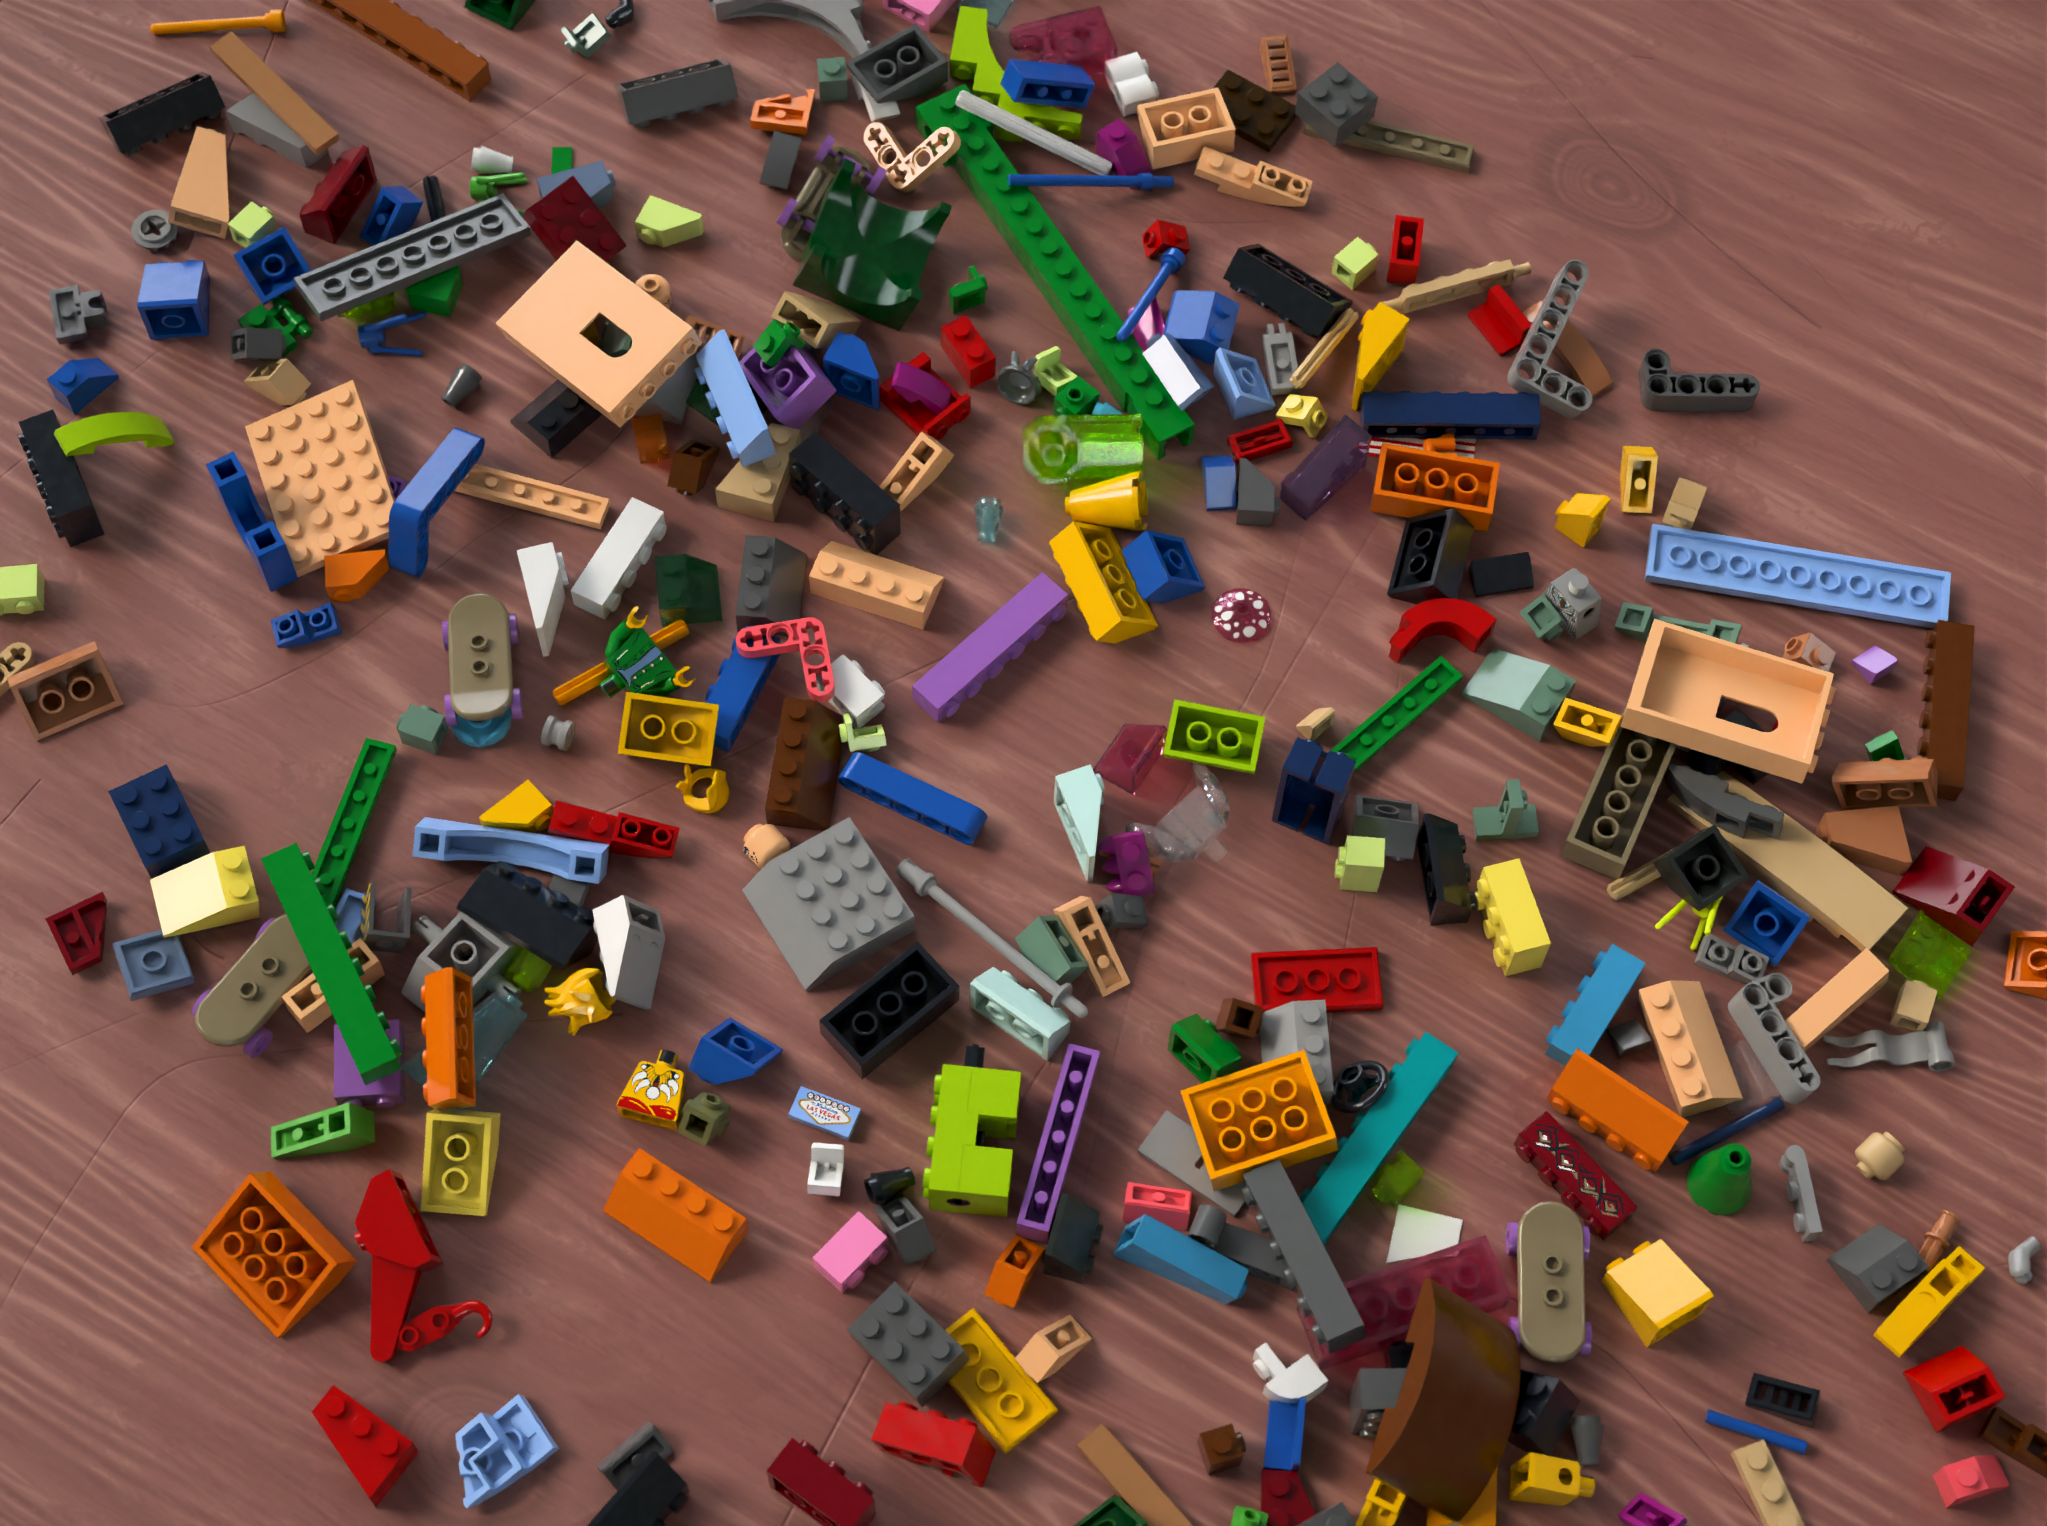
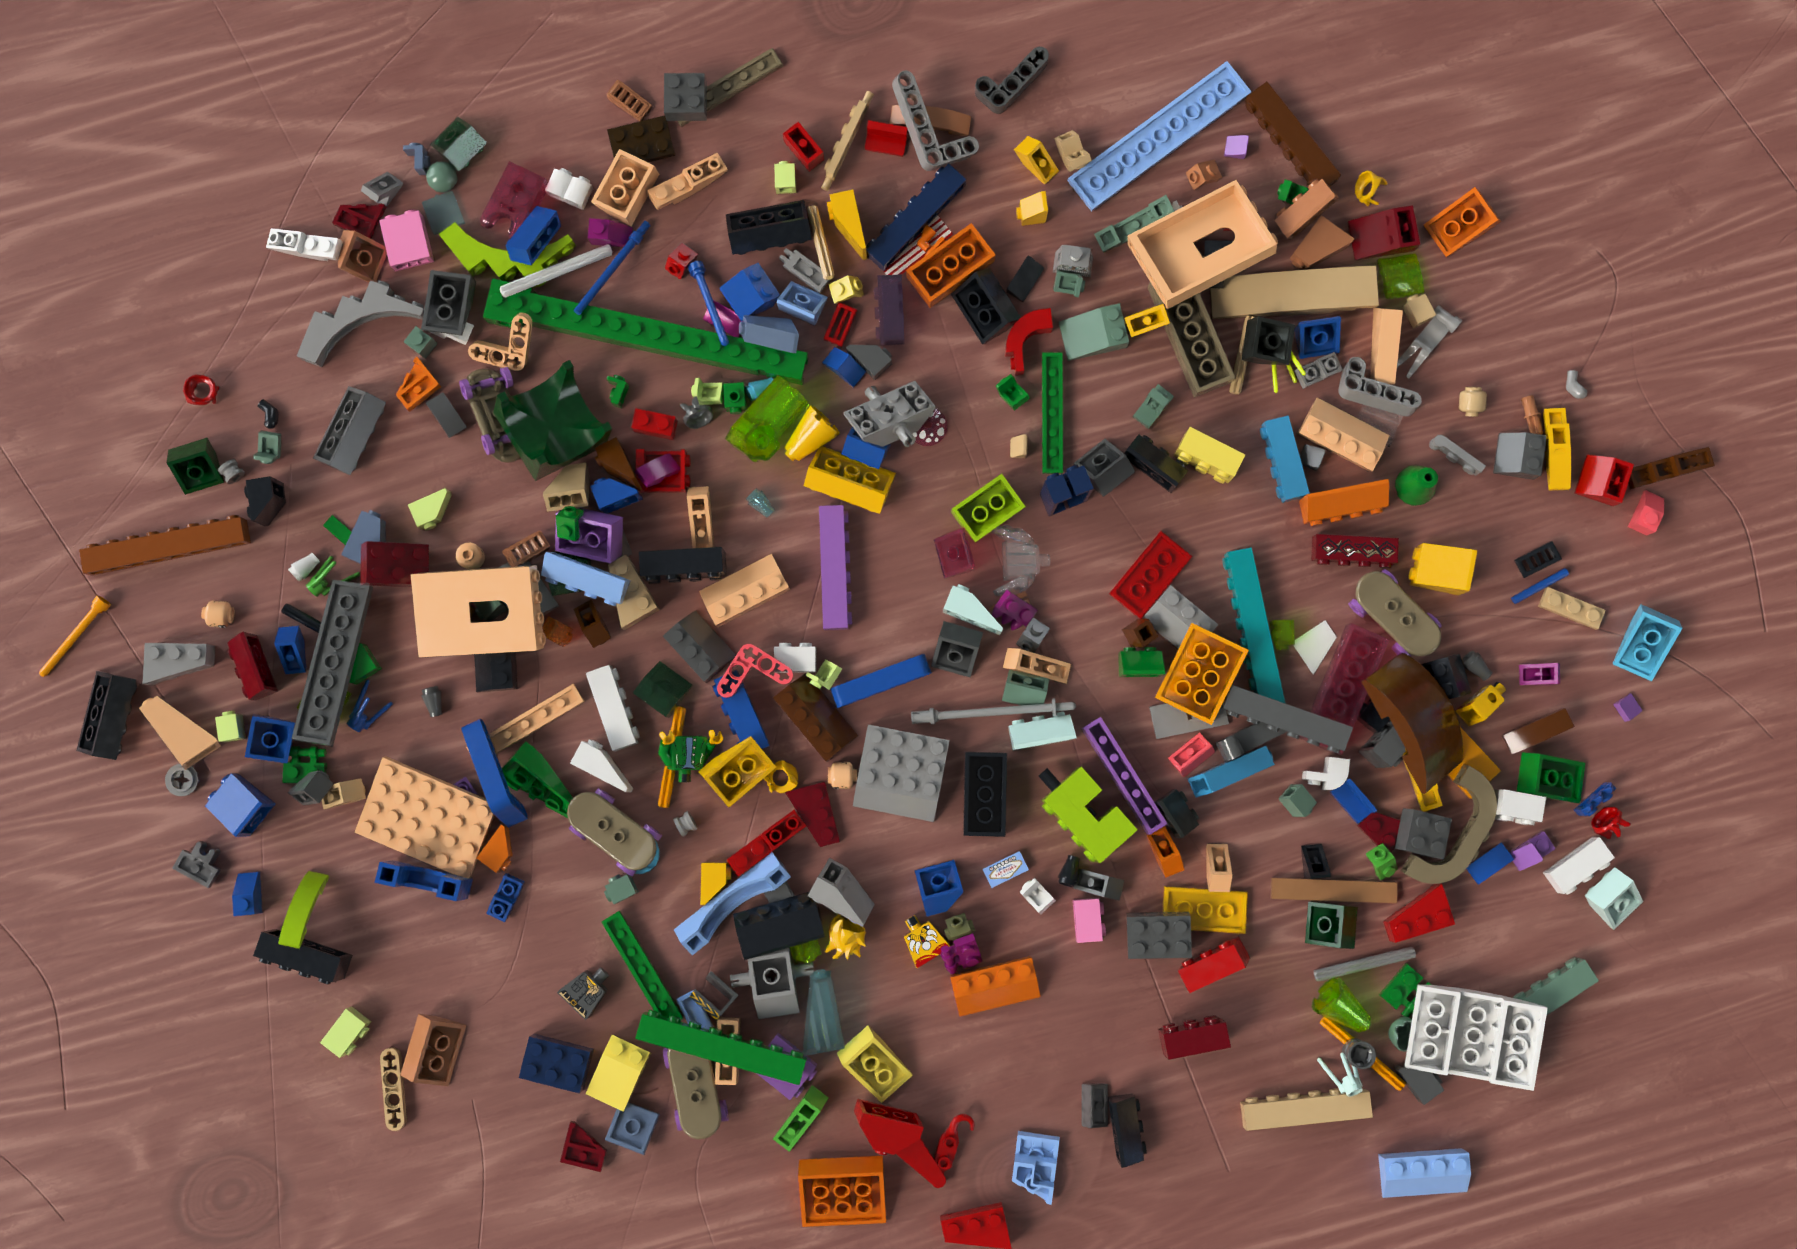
camera: 40 degrees left, 20 degrees up
medium nougat tile [209,31,340,156] -> none
orange slope [421,967,476,1110] -> none
reddish brown brick [1197,1424,1246,1475] -> none
black piece [1331,1060,1389,1113] -> none
yellowish green brick [1334,835,1385,892] -> none
dark grey slope [1667,762,1784,839] -> none
dark blue bar [1669,1097,1785,1166] -> none
none -> light nougat head [201,600,235,628]
none -> light grey wheel [218,459,245,484]
none -> black slope [244,476,286,526]
none -> green wedge [501,741,573,818]
none -> torso [557,967,609,1020]
none -> reddish brown slope [595,437,642,491]
none -> dark red wing [785,782,840,847]
none -> light grey slope [843,381,935,447]
none -> dark grey slope [931,621,983,677]
none -> magenta plate [941,933,983,974]
none -> green bracket [996,374,1030,411]
none -> sand green brick [1278,784,1317,817]
none -> black slope [1301,844,1331,879]
none -> yellow piece [1355,170,1388,206]

